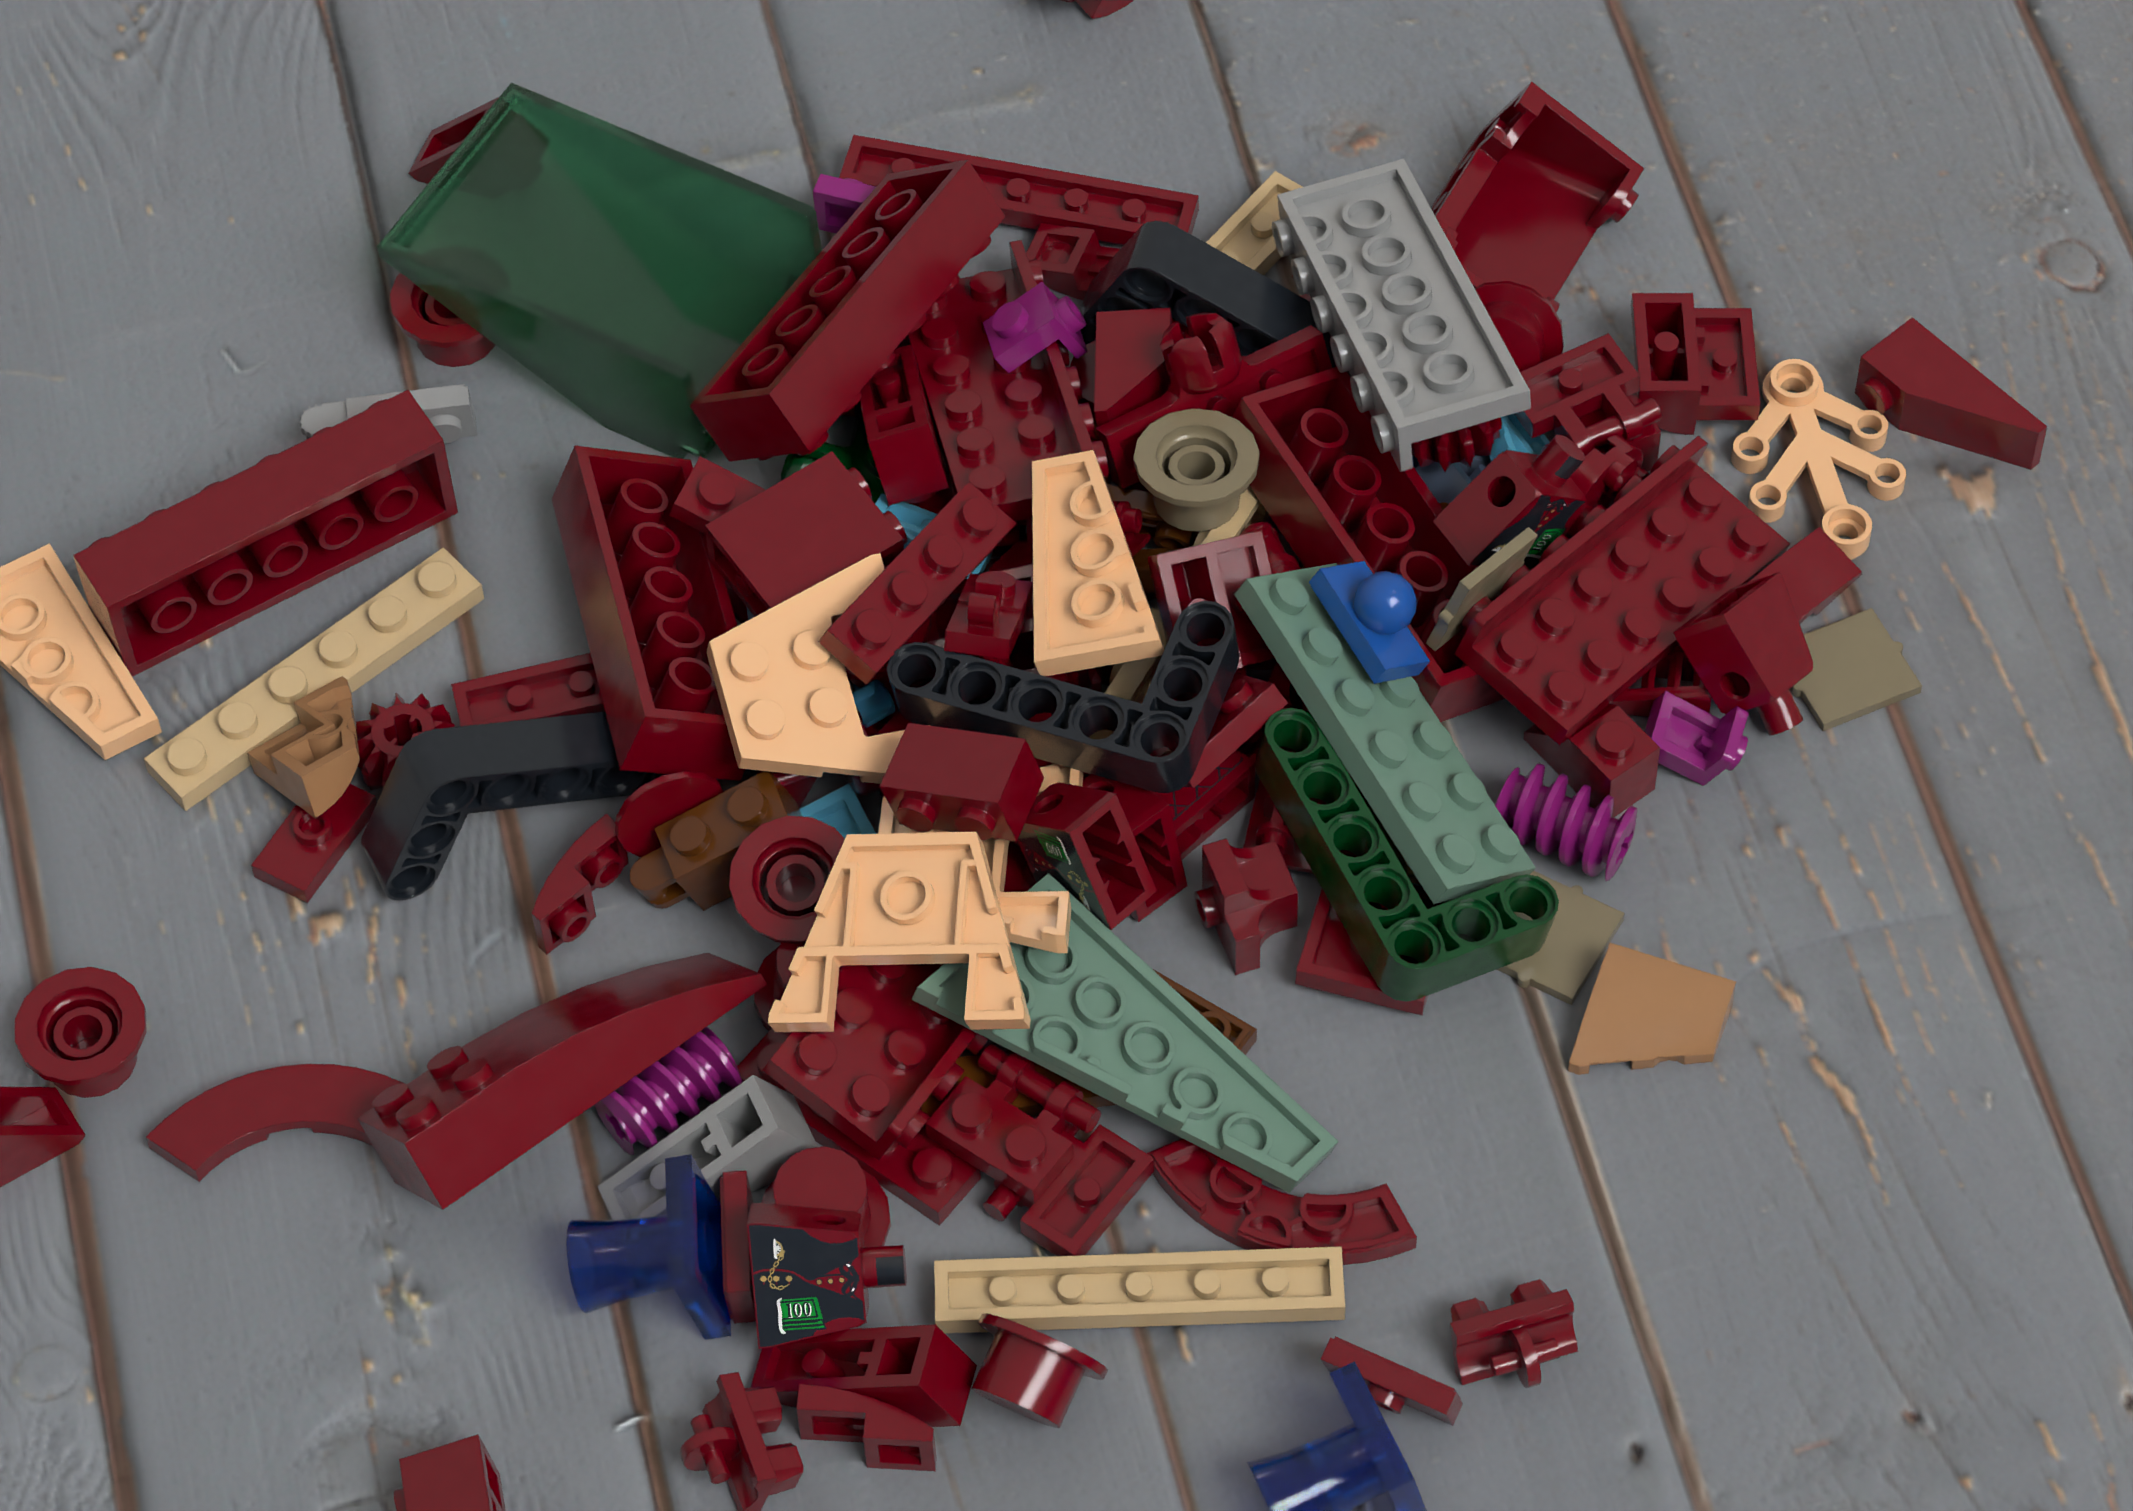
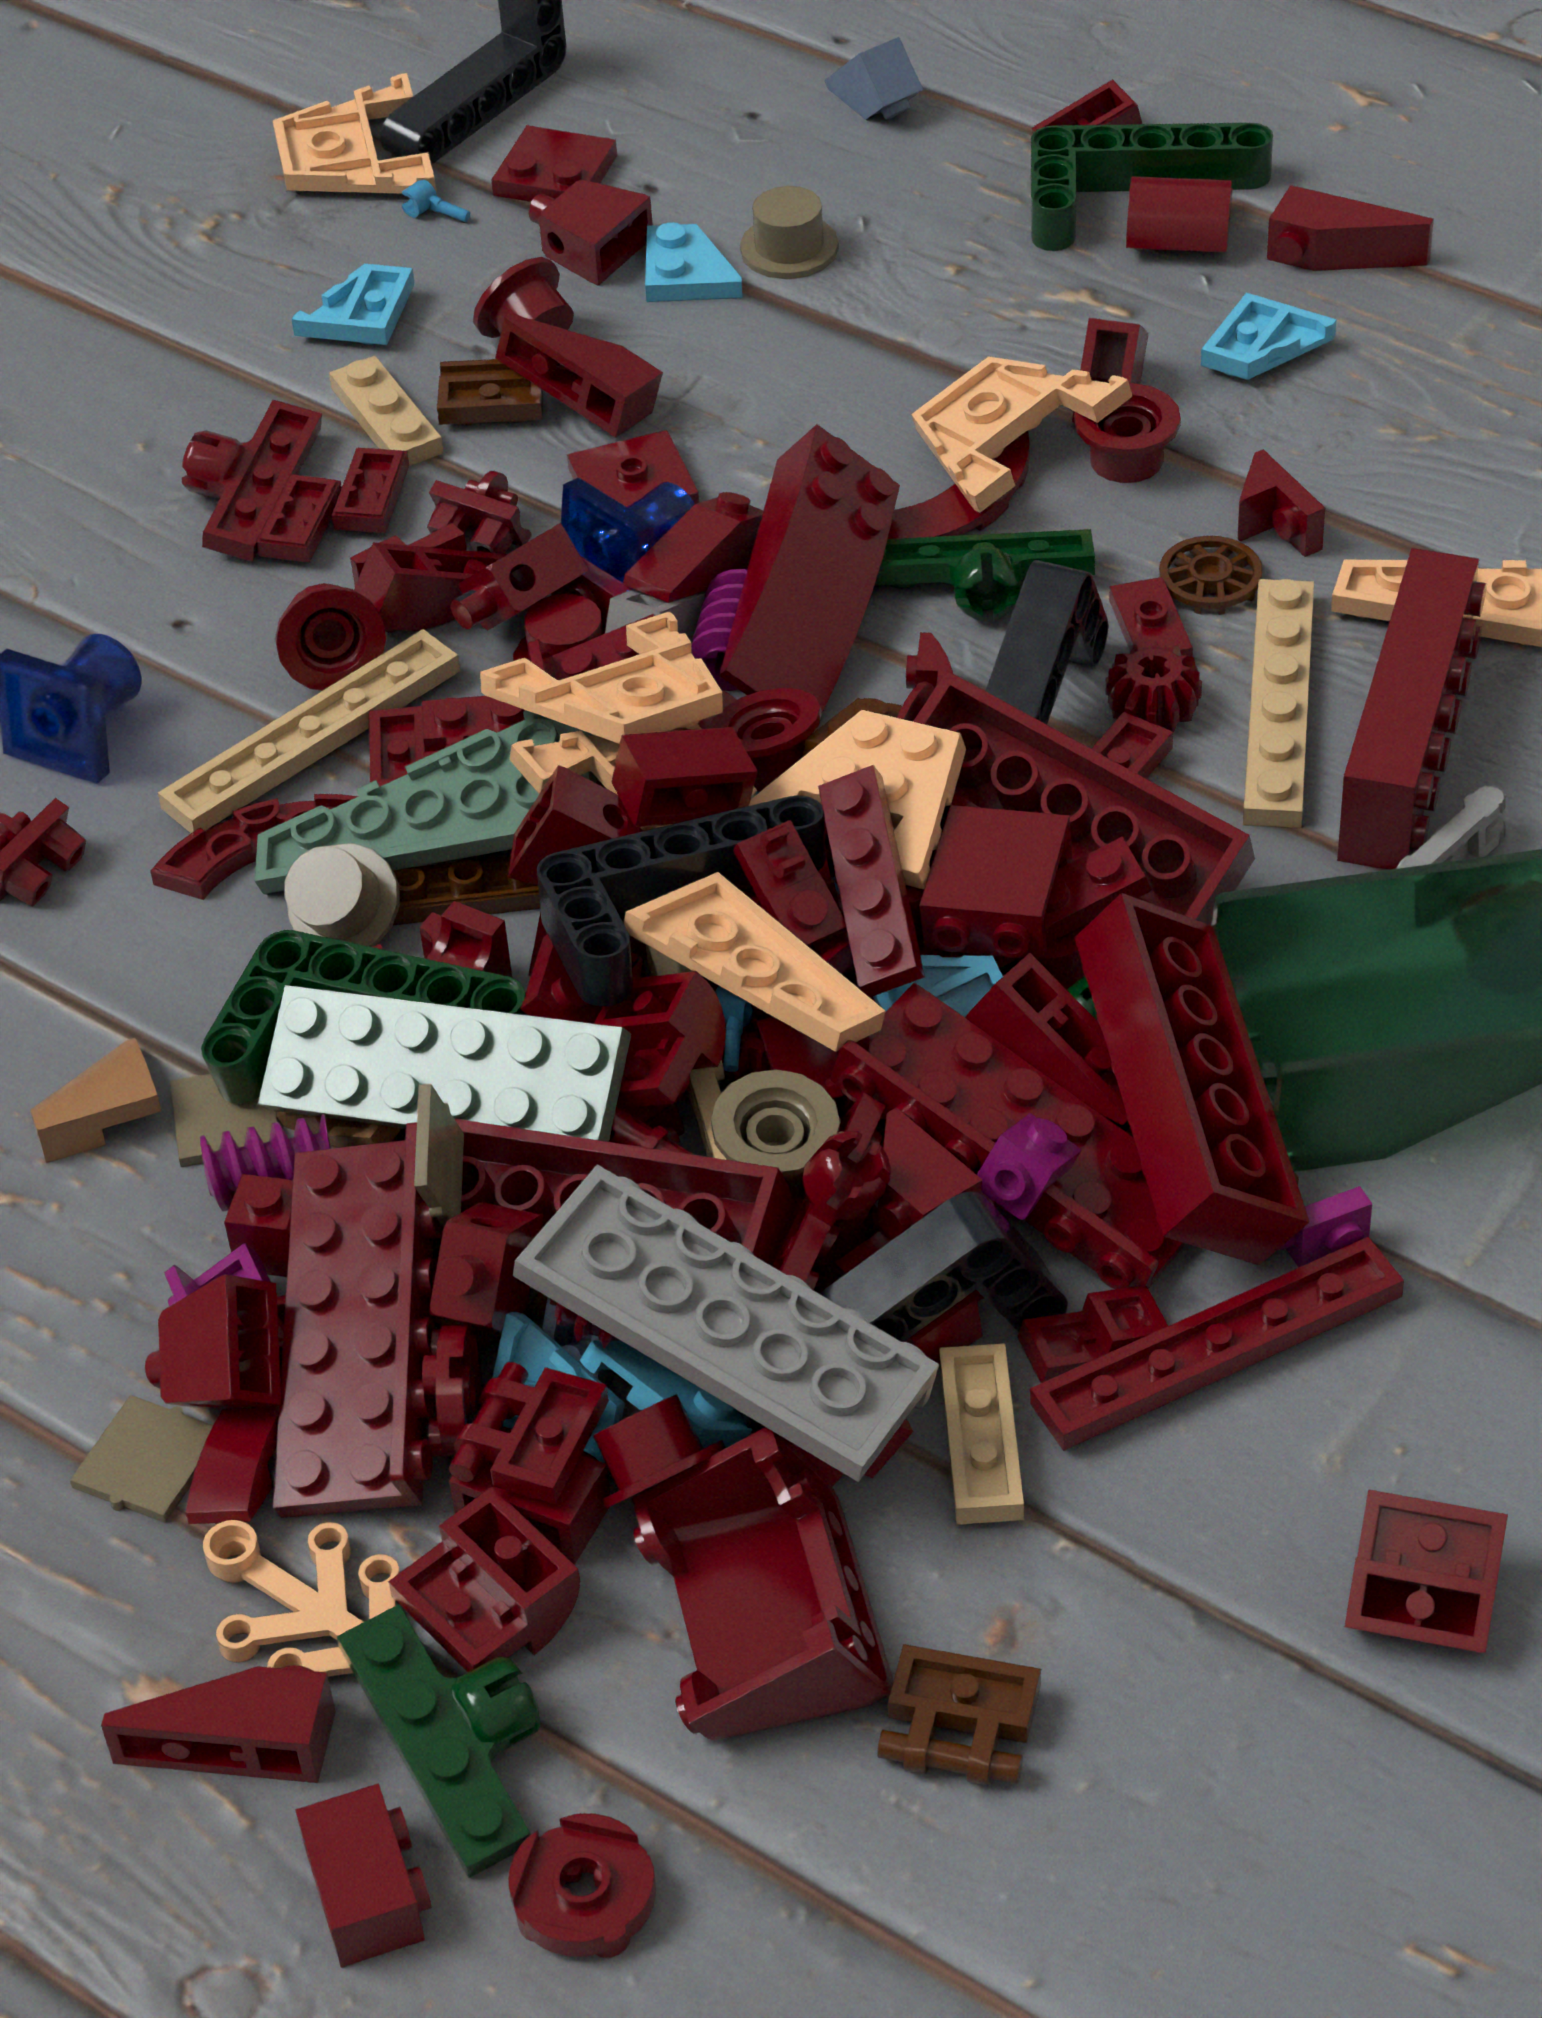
camera: 140 degrees right, 10 degrees down
medium nougat slope [247,676,360,819] -> none
blue tile [1309,561,1430,684] -> none
dark red plate [1320,1336,1463,1426] -> none
none -> piece [285,843,400,947]
none -> dark red brick [295,1783,432,1968]
none -> dark green plate [337,1604,541,1878]
none -> dark red plate [508,1813,656,1958]
none -> dark red plate [567,430,699,532]
none -> dark red slope [623,492,763,603]
none -> dark green plate [876,529,1095,621]
none -> reddish brown plate [877,1644,1041,1785]
none -> light nougat wing [911,356,1132,513]
none -> reddish brown wheel [1159,536,1262,615]
none -> dark red slope [1237,449,1325,557]

